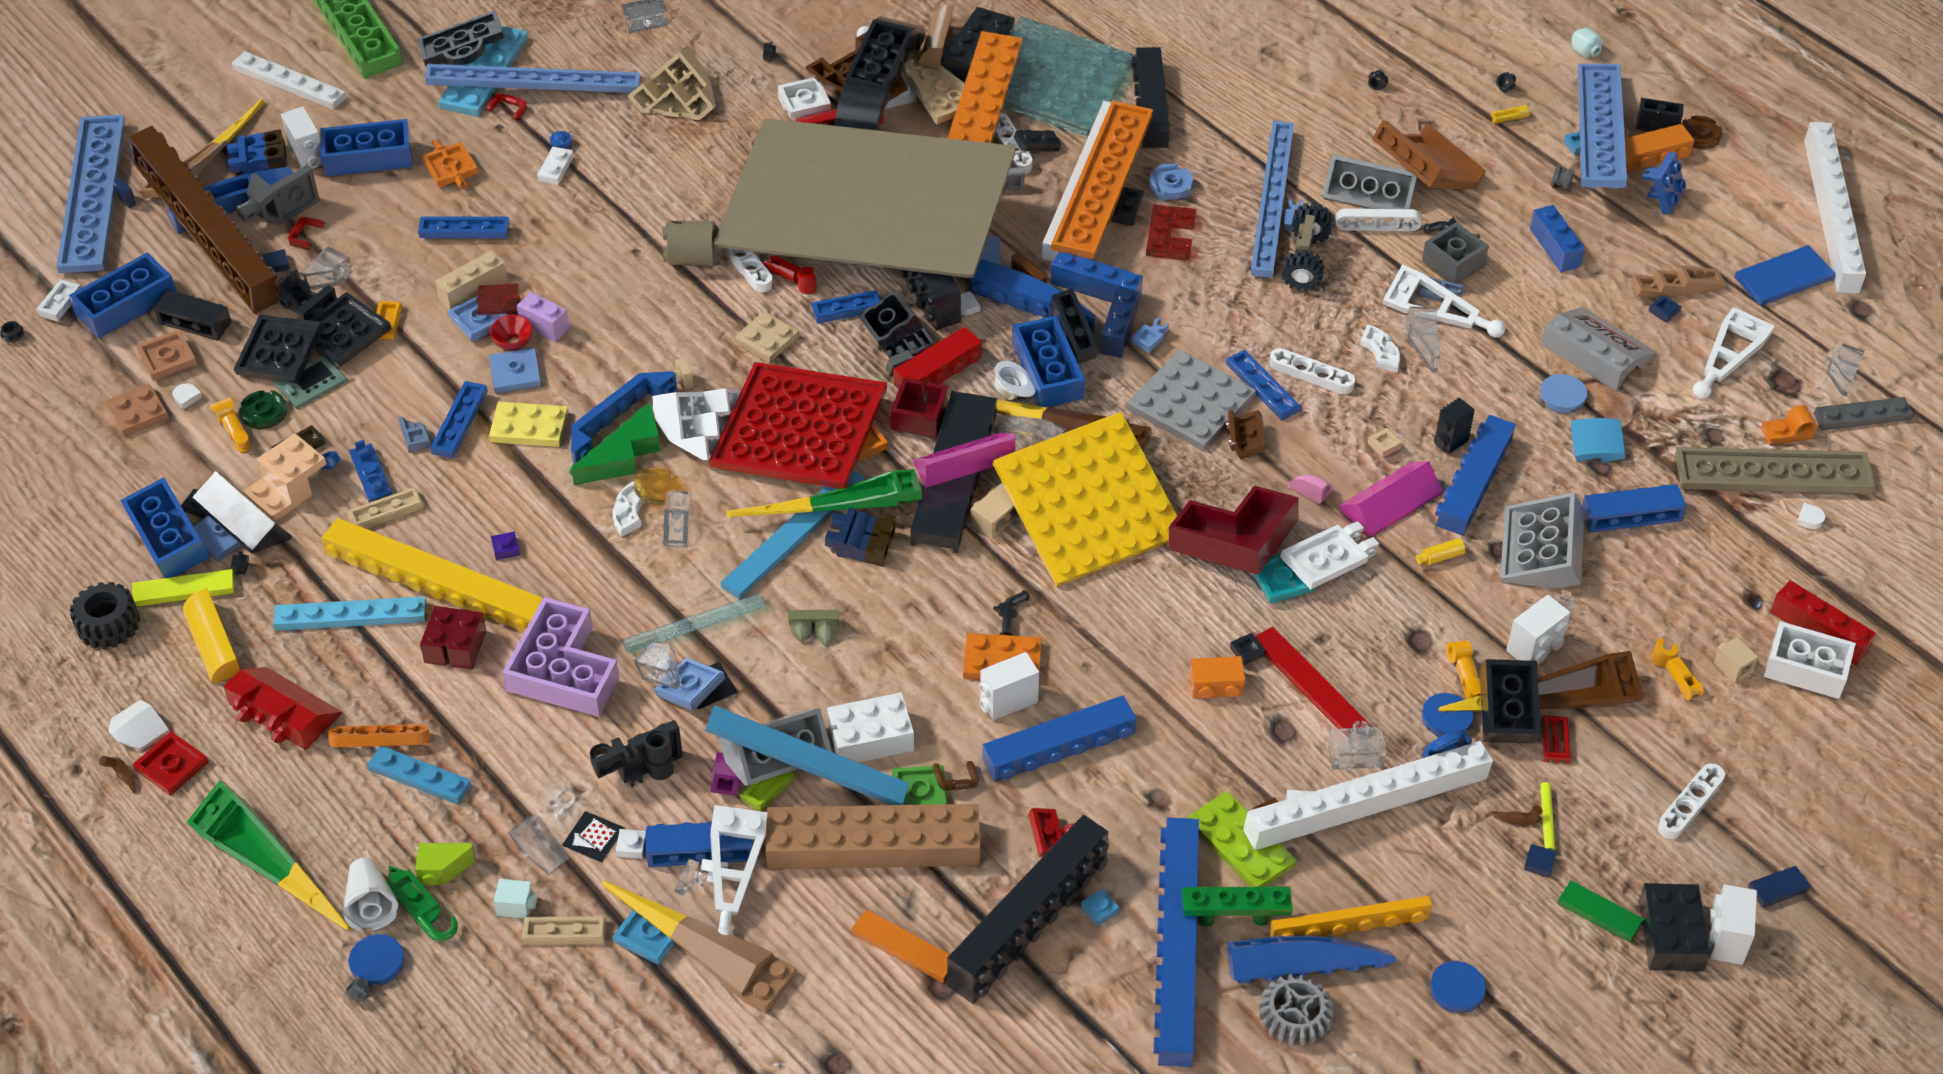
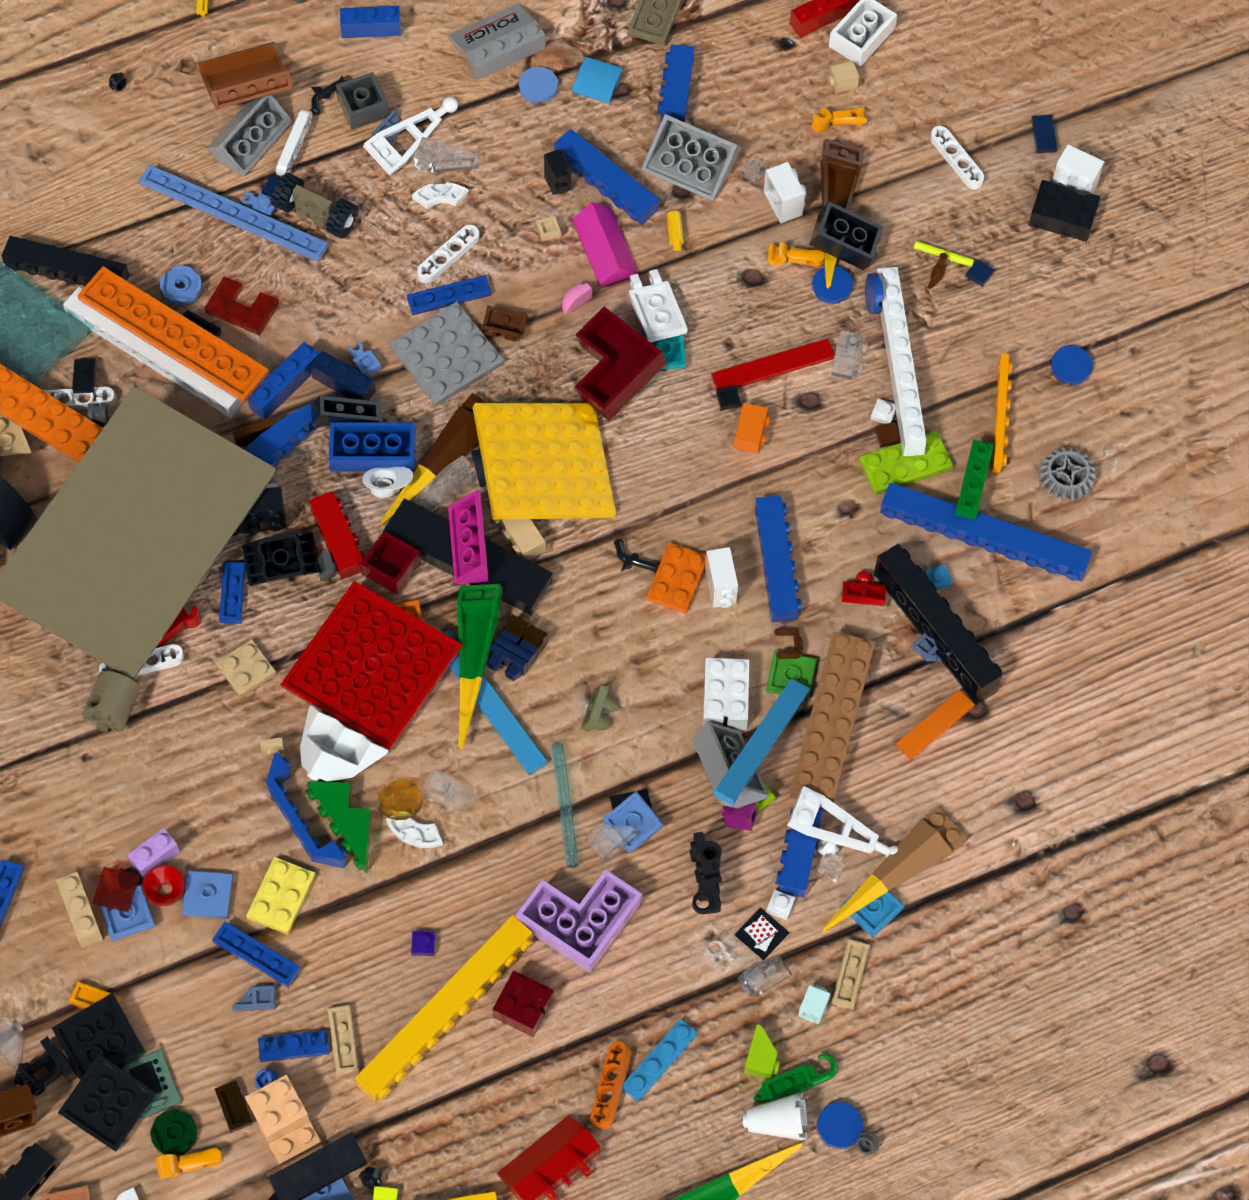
camera: 75 degrees left, 15 degrees up
medium azure plate [273,597,427,631] -> none
blue slope [1226,936,1396,984] -> none
red tile [1541,715,1571,764] -> none
green tile [1557,880,1644,943] -> none

